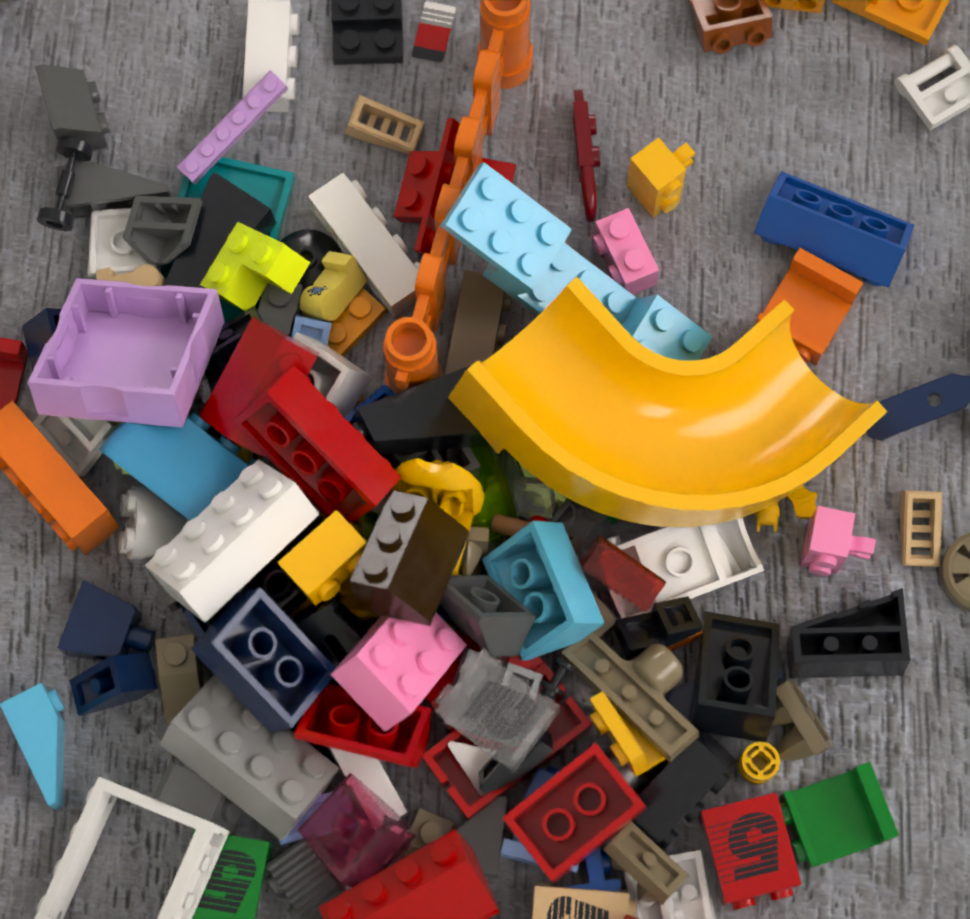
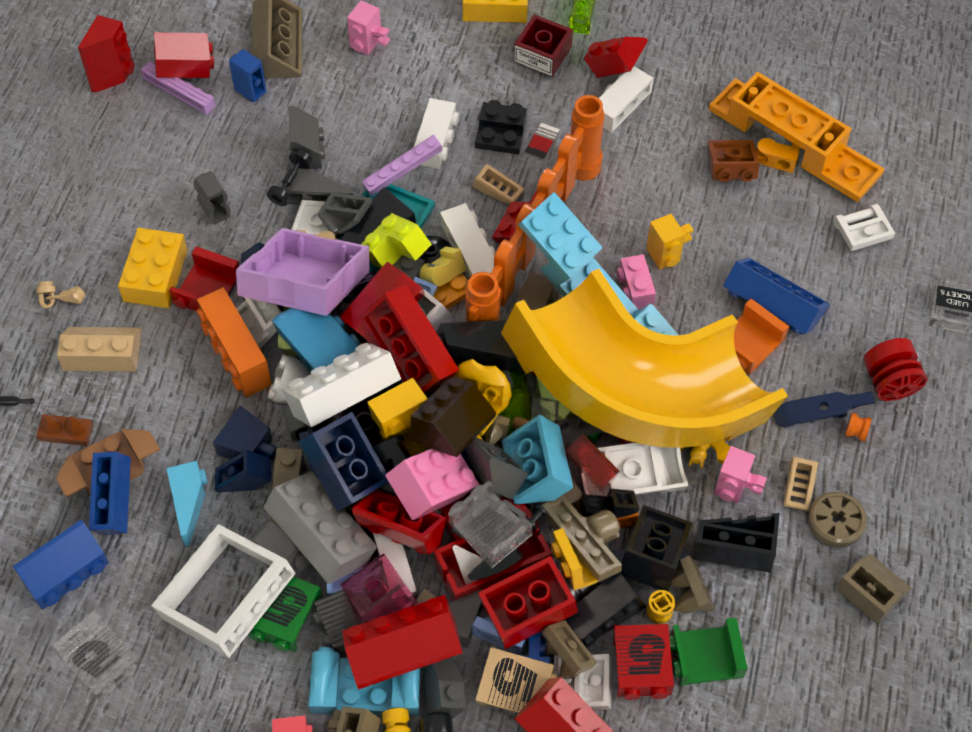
camera: 10 degrees right, 15 degrees down
dark red plate [573,89,600,223] -> none

